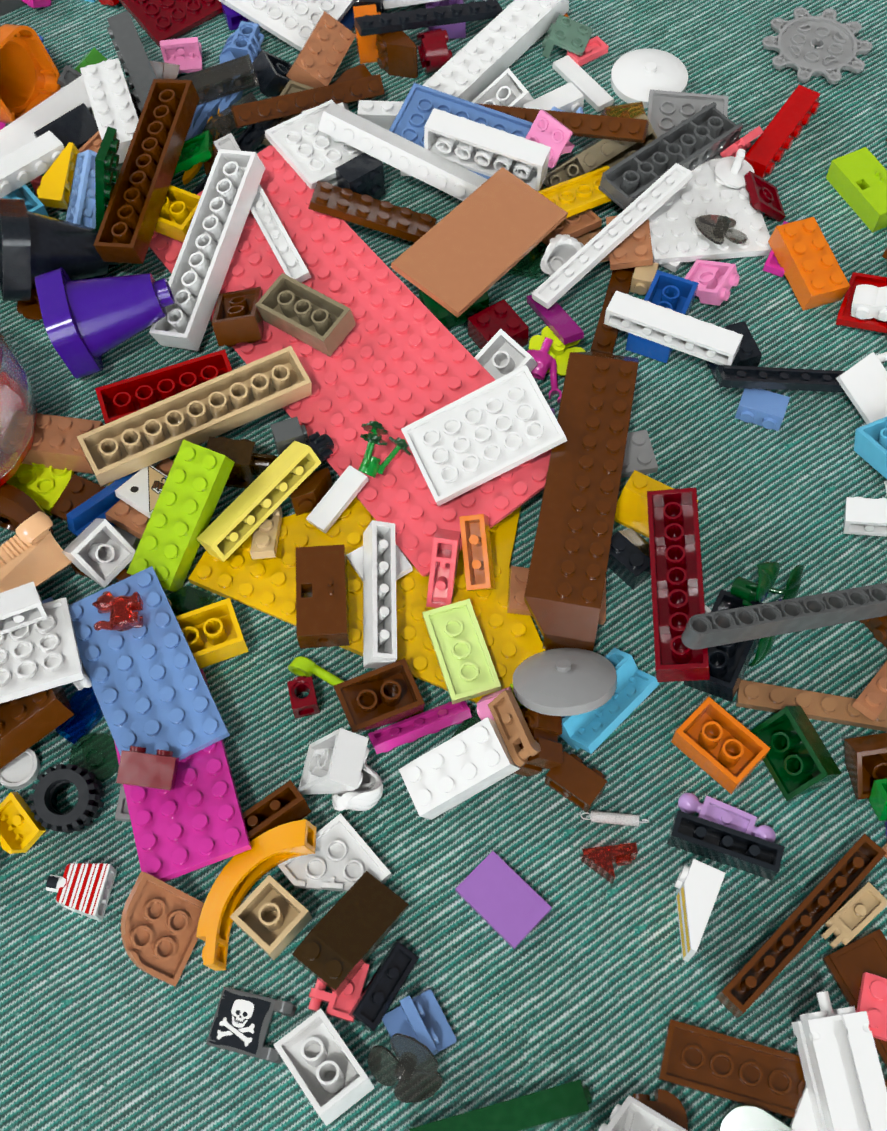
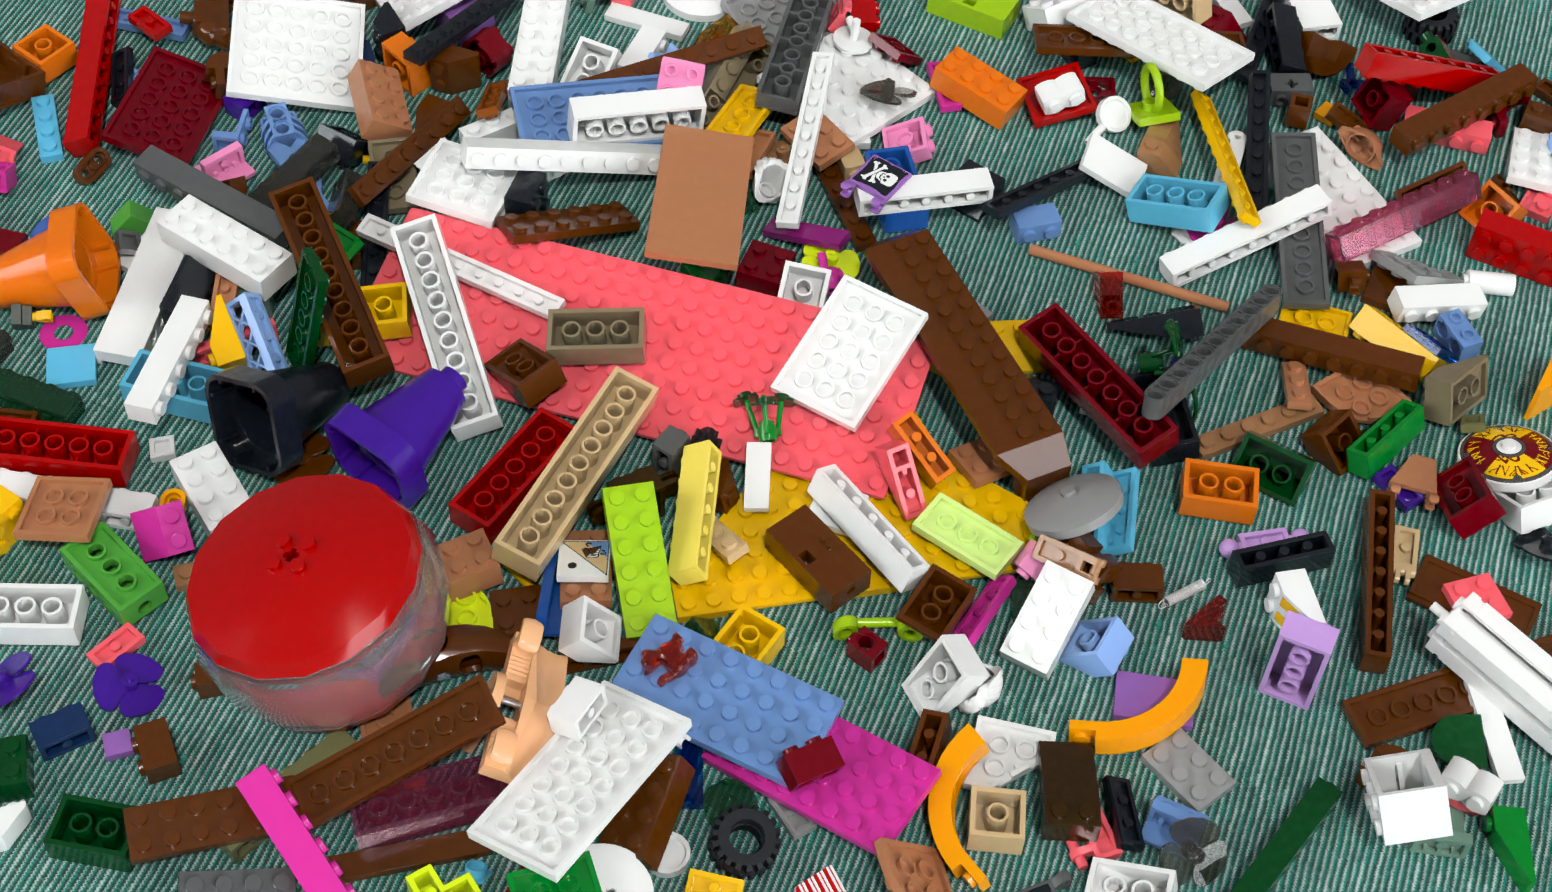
camera: 40 degrees left, 10 degrees down
none -> reddish brown plate [72,147,111,186]
none -> medium blue bracket [211,109,253,152]
none -> dark orange plate [475,79,509,120]
none -> flag [840,154,912,214]
none -> nougat piece [1029,244,1230,313]
none -> light blue slope [1059,616,1134,677]
none -> light orange arch [1069,658,1208,755]
none -> clear red slope [1094,271,1123,319]
none -> black wedge [1106,304,1205,342]
none -> light grey plate [1140,728,1237,813]
none -> lavender brick [1258,610,1340,711]

